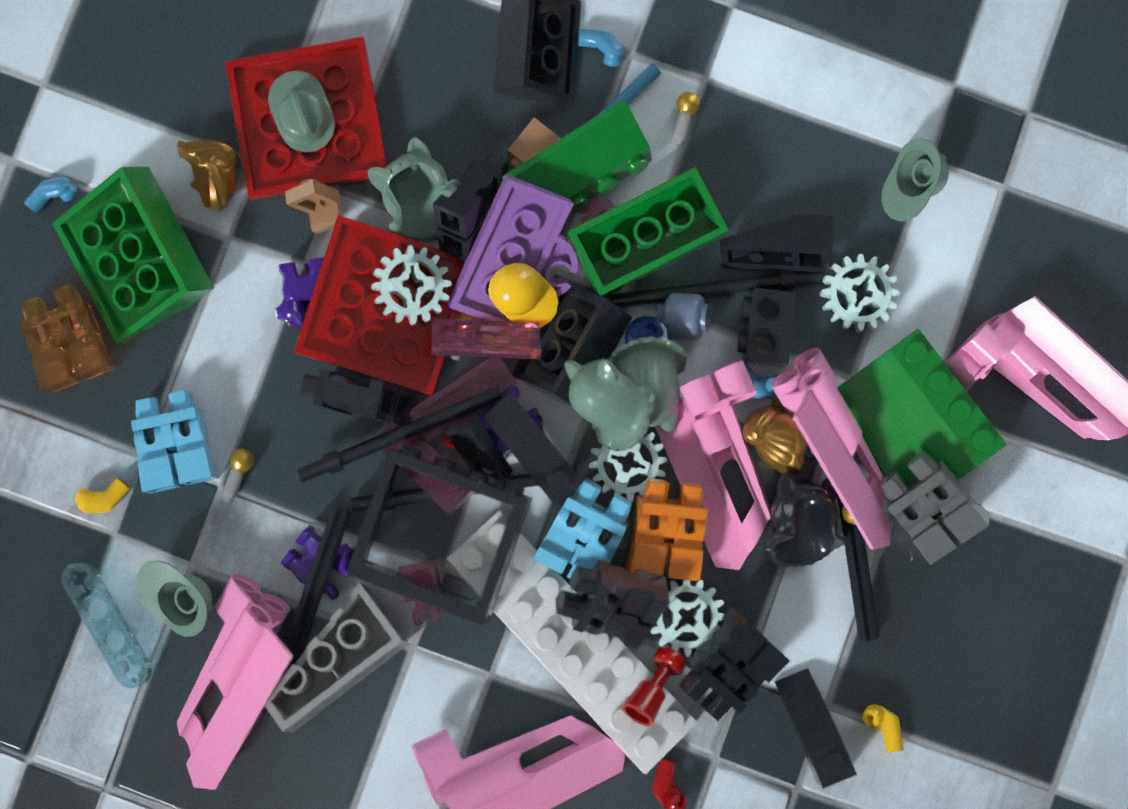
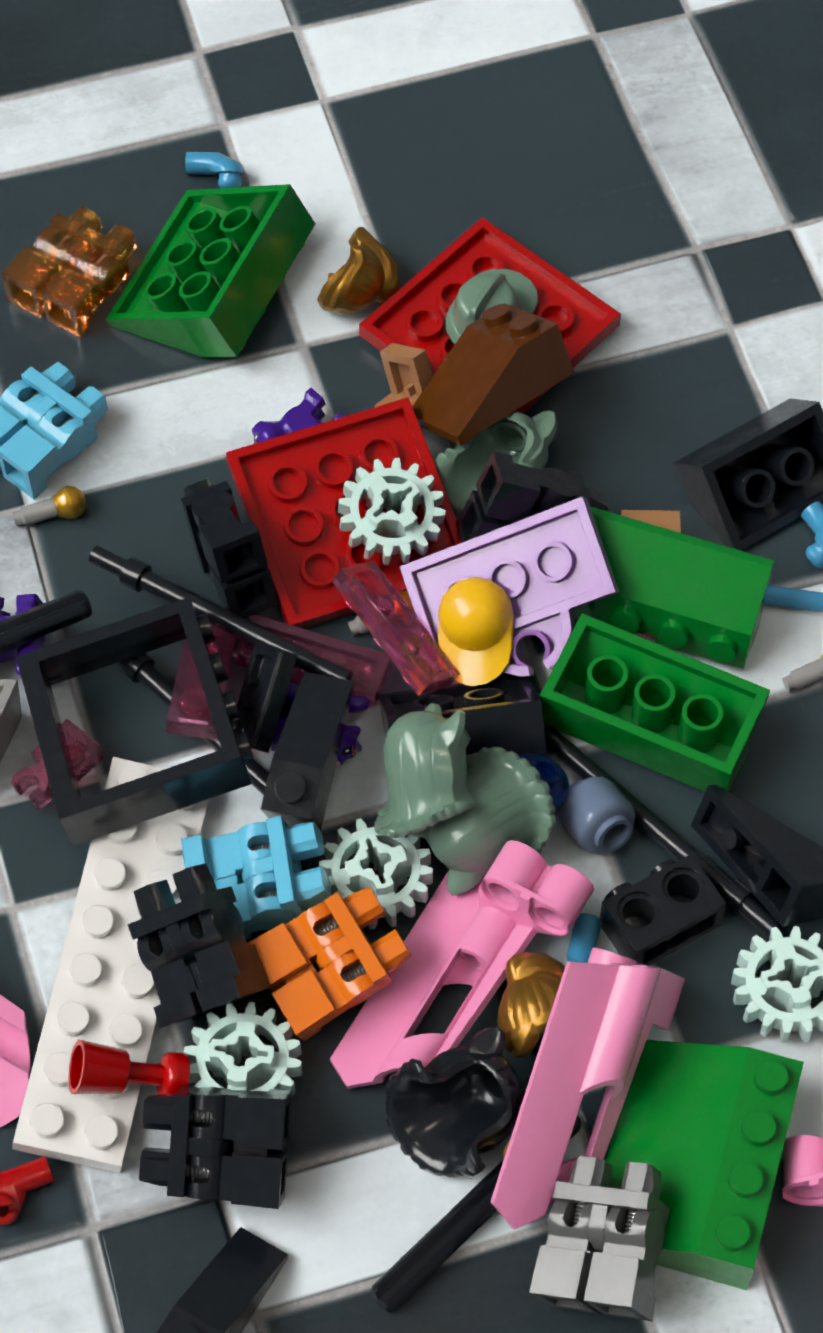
camera: 50 degrees right, 25 degrees down
none -> reddish brown slope [412,303,574,445]

